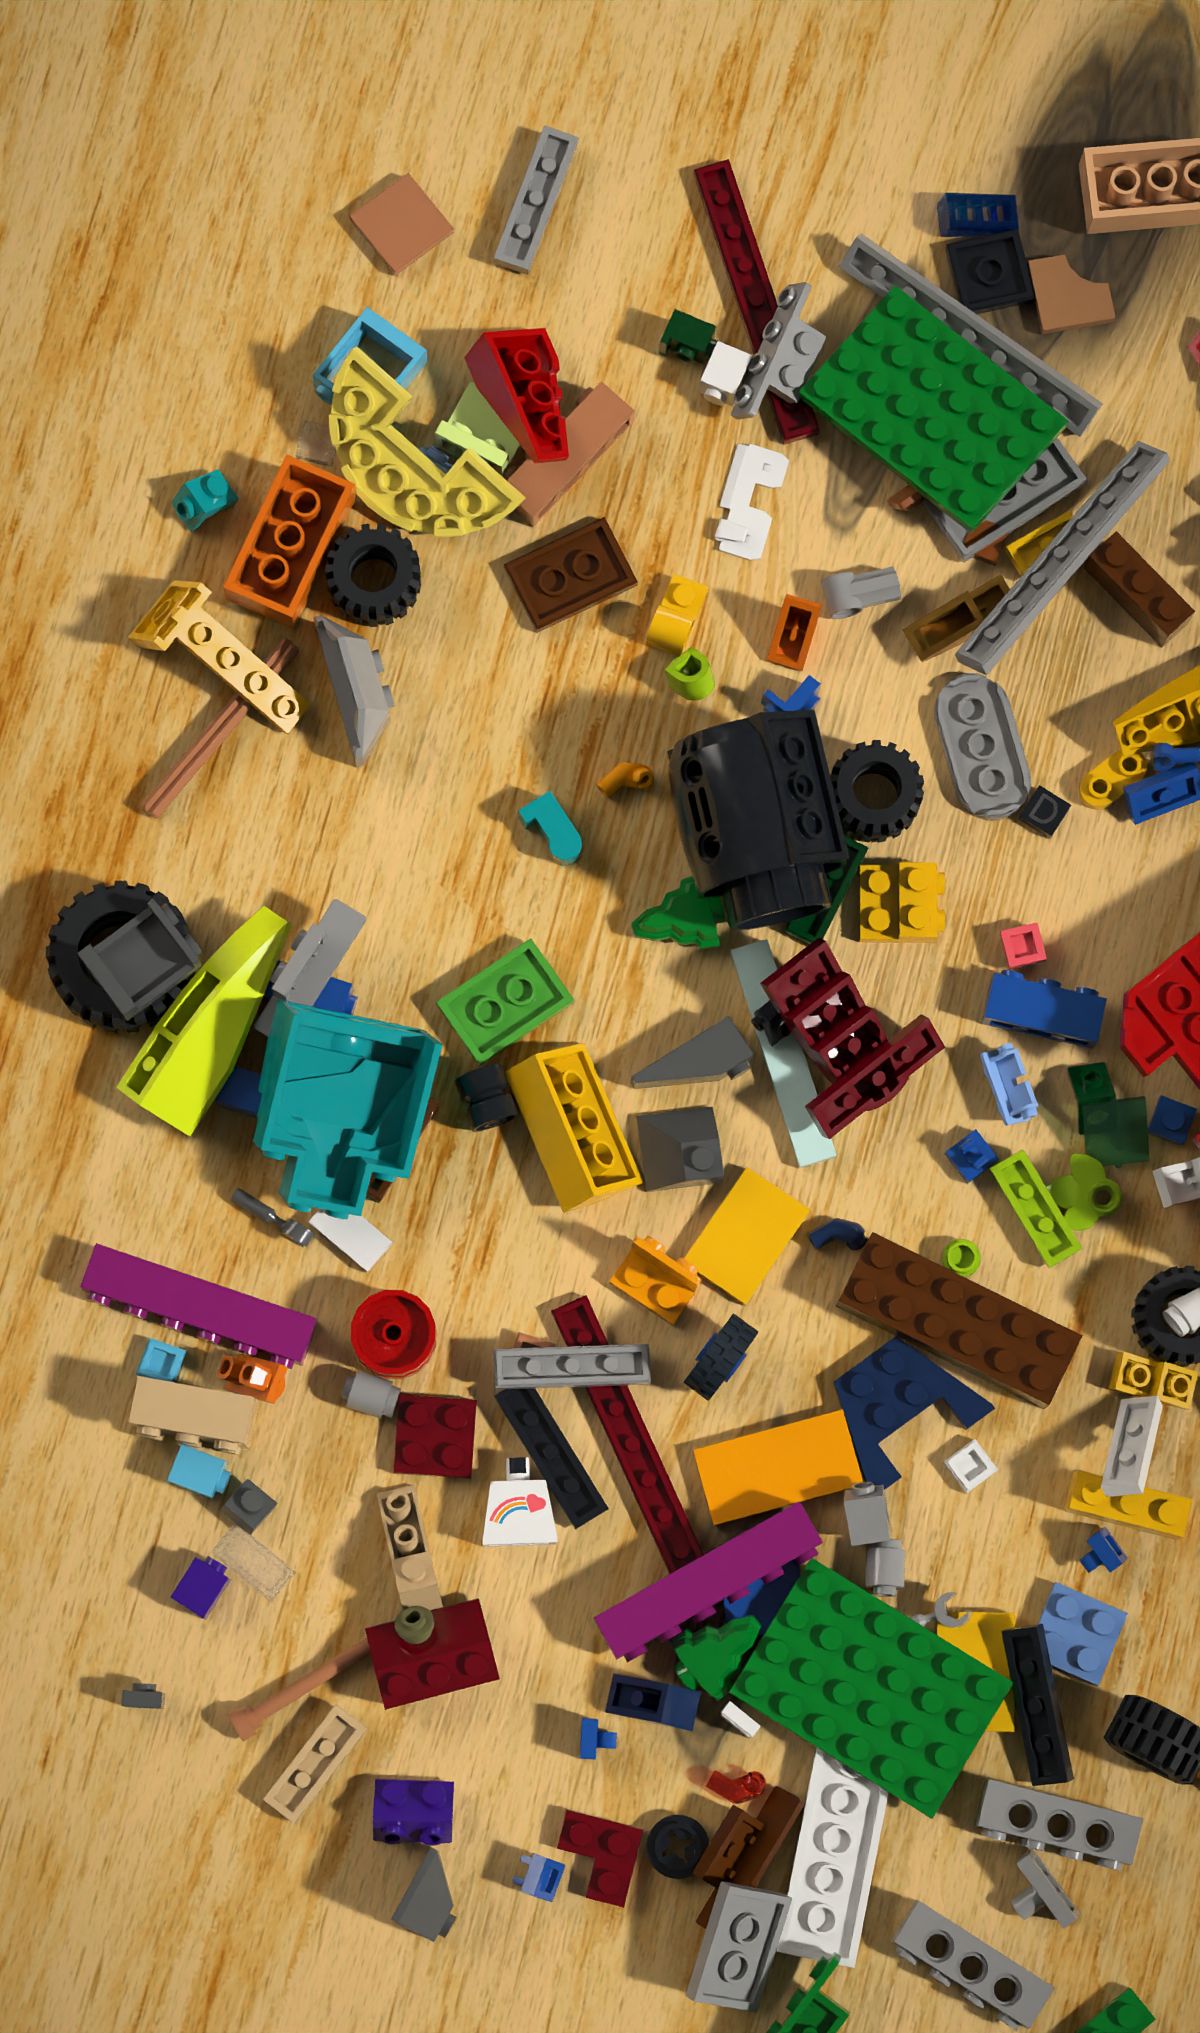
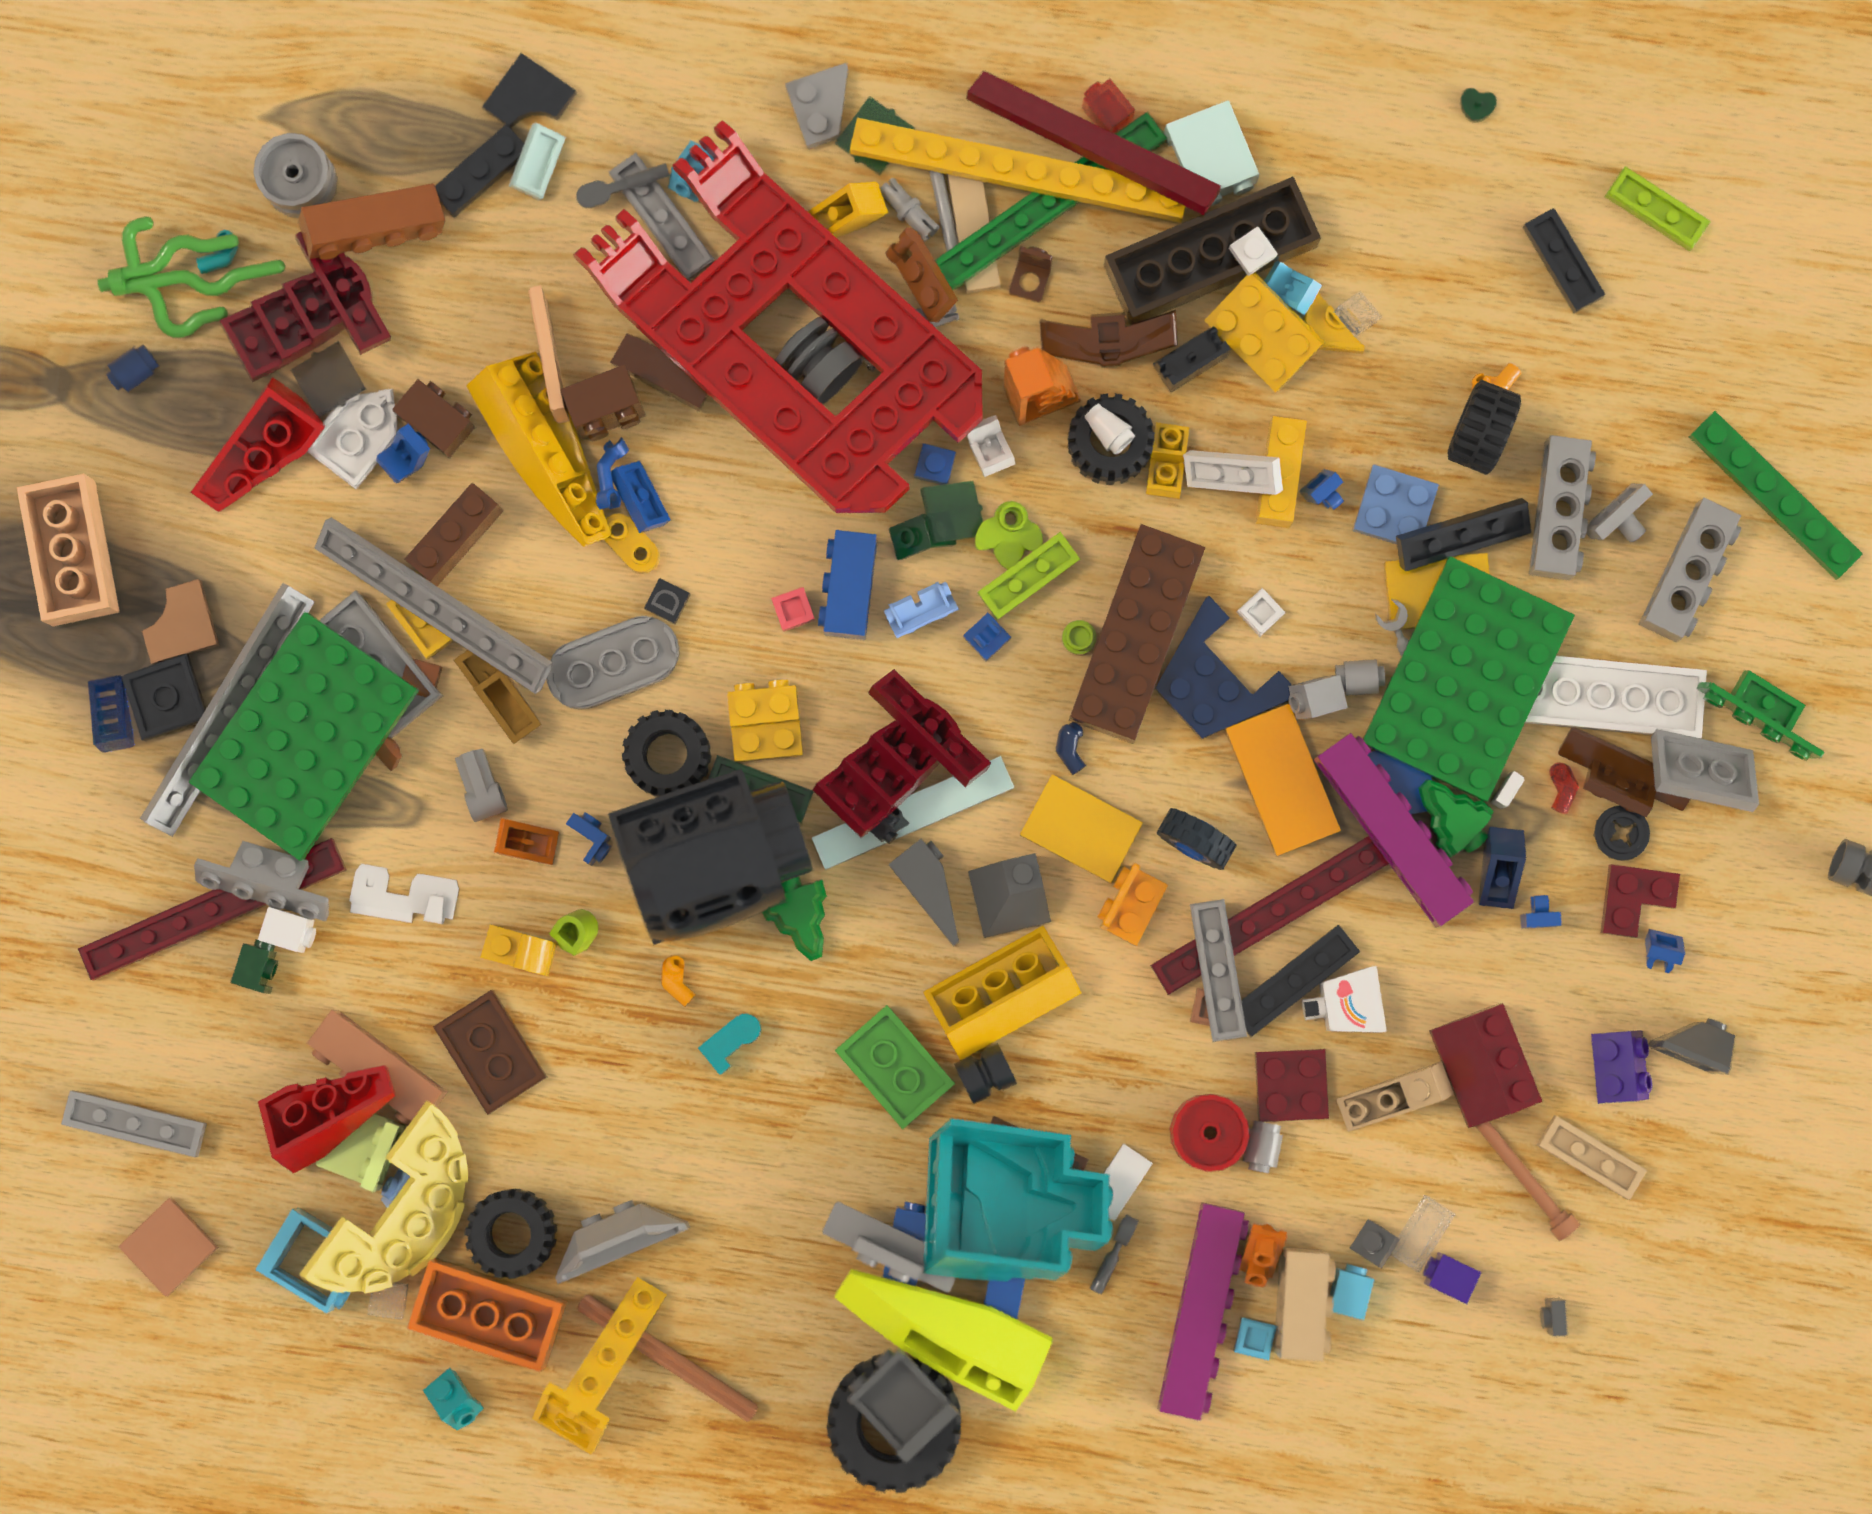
camera: 85 degrees left, 5 degrees up
olive plate [395,1606,434,1644] -> none

